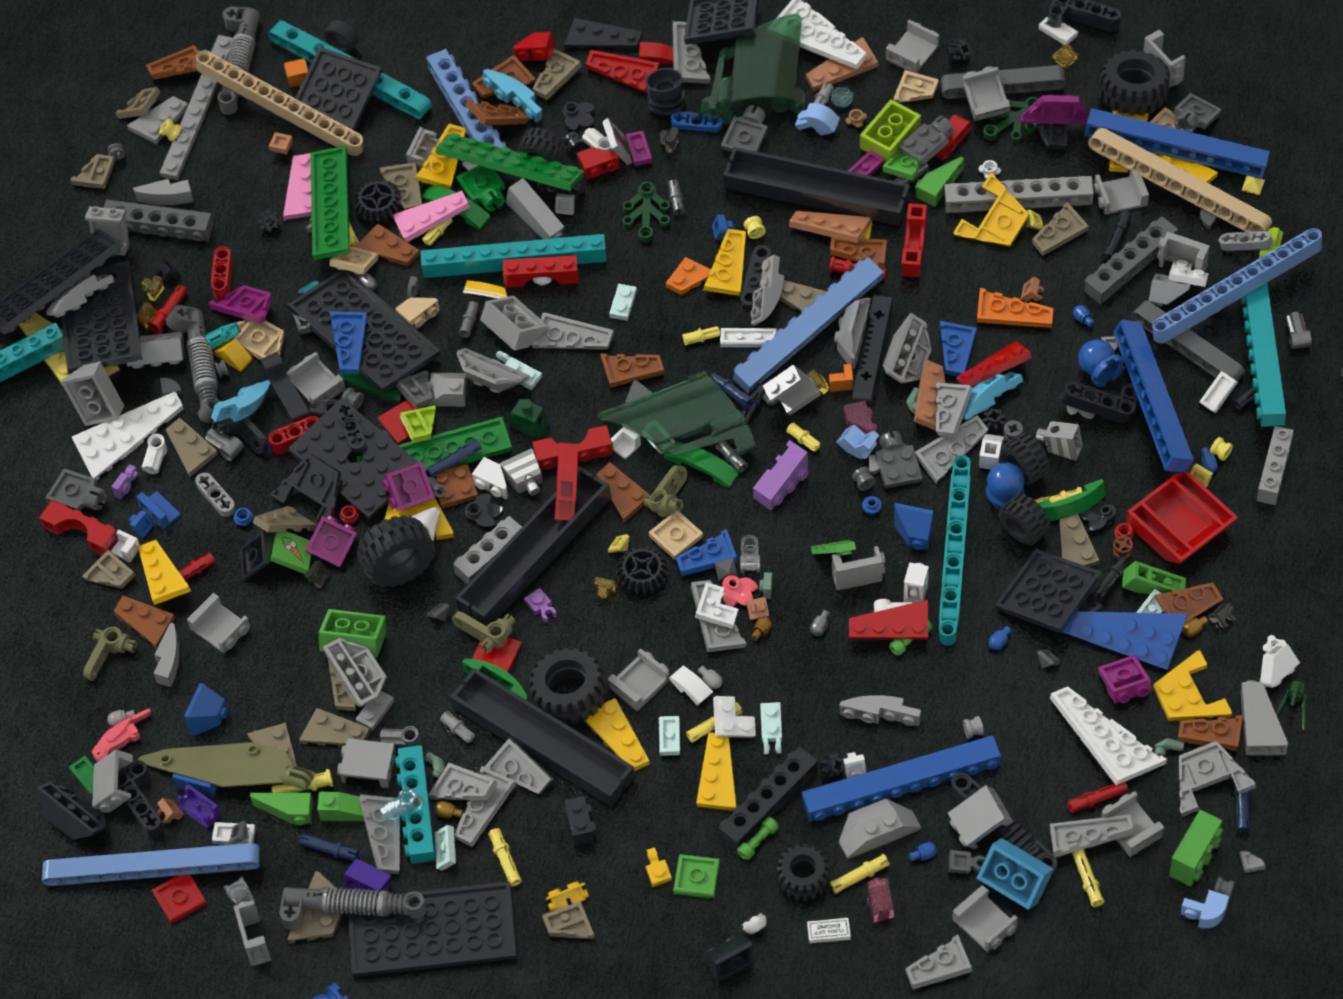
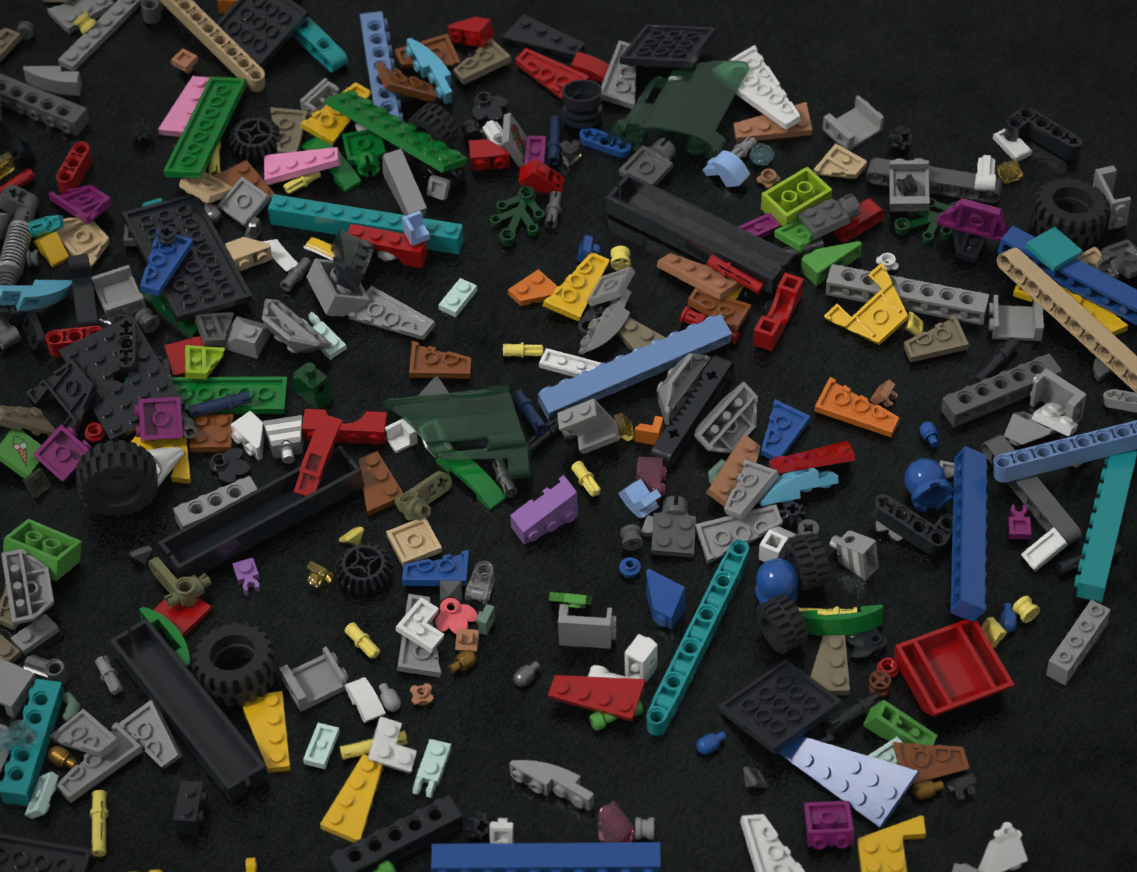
camera: 15 degrees right, 5 degrees down
none -> black bush [158,226,176,245]
none -> light grey tile [217,177,271,228]
none -> white sticker [262,239,298,271]
none -> black wedge [331,229,375,293]
none -> light yellow axle [345,622,380,659]
none -> light blue panel [402,211,430,246]
none -> nougat plate [410,683,433,706]
none -> red slope [518,158,564,194]
none -> dark blue pin [547,116,562,166]
none -> light grey tile [587,267,635,306]
none -> clear pink slope [598,800,634,843]
none -> red pin [707,255,764,294]
none -> black wheel [896,174,918,196]
none -> white piece [975,155,996,192]
none -> magenta plate [1008,505,1031,539]
none -> teal tile [1025,227,1082,271]

